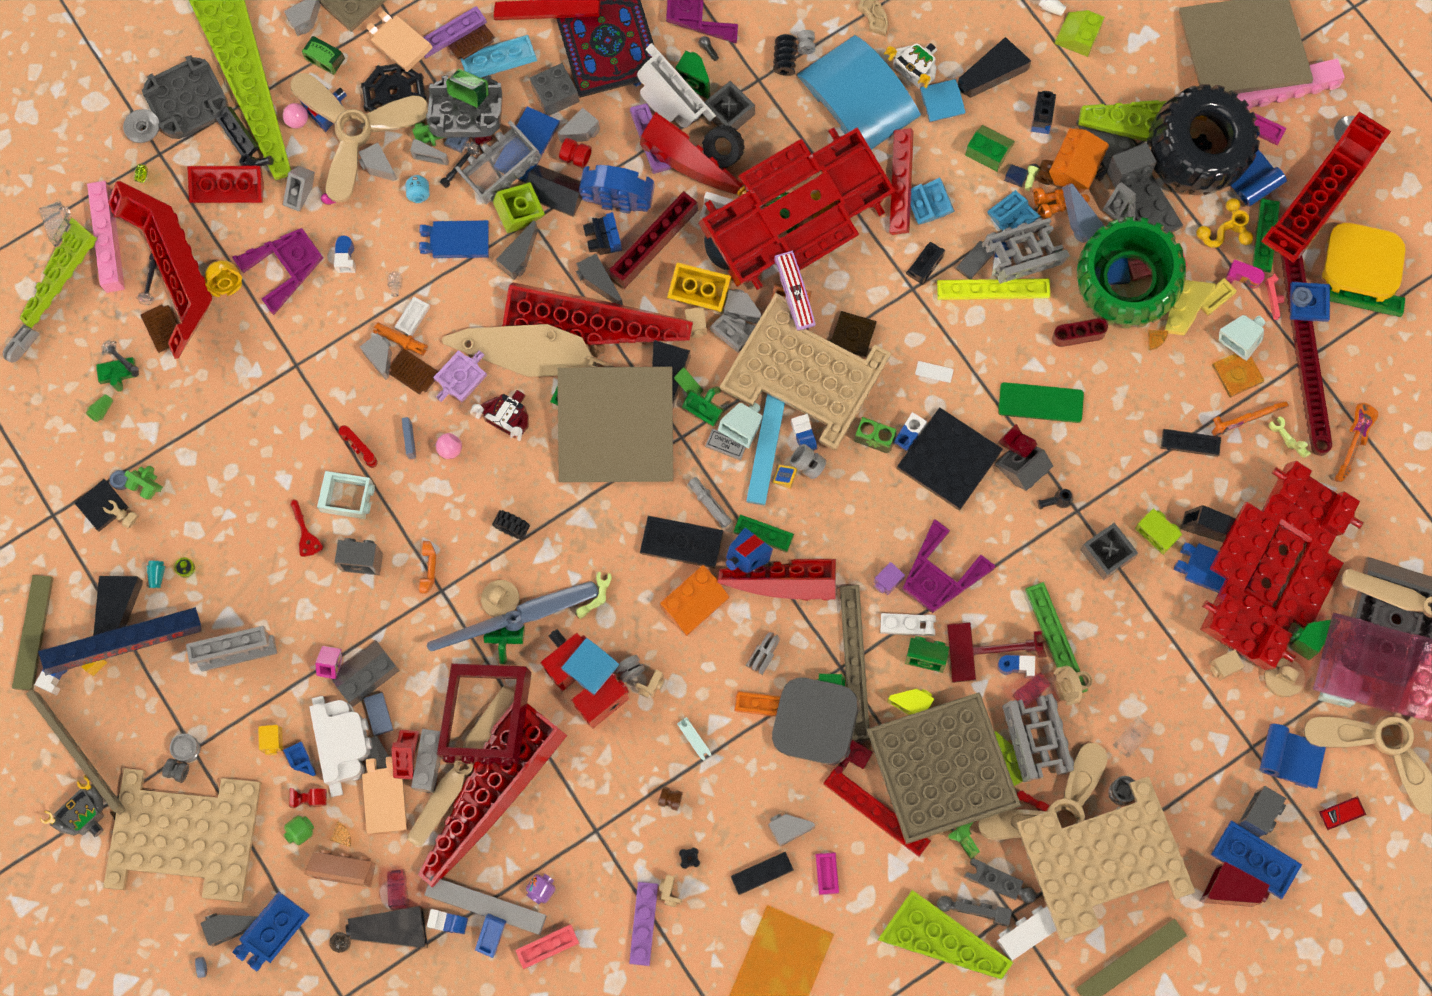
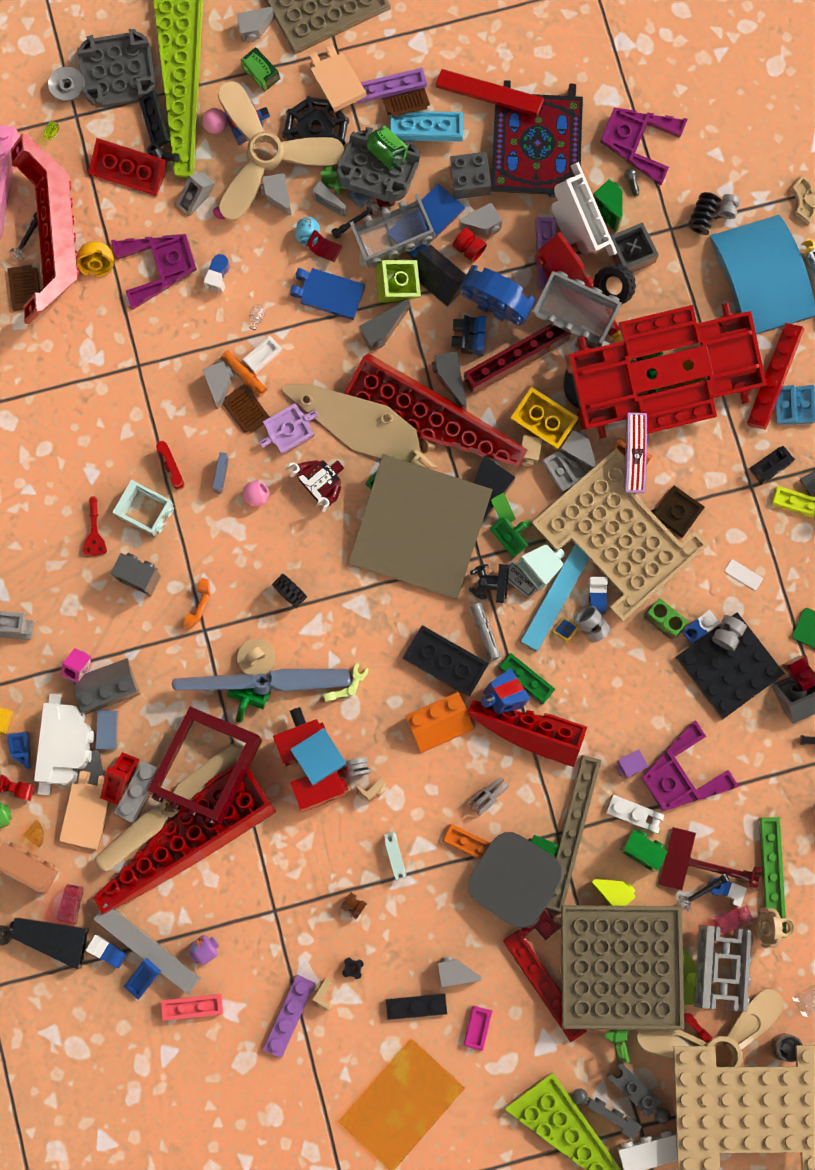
camera: 15 degrees right, 5 degrees up
none -> dark red bracket [306,230,343,262]
none -> black piece [469,564,510,603]
none -> clear window [533,271,622,347]
none -> black piece [676,873,730,912]
none -> light grey wheel [712,615,747,651]

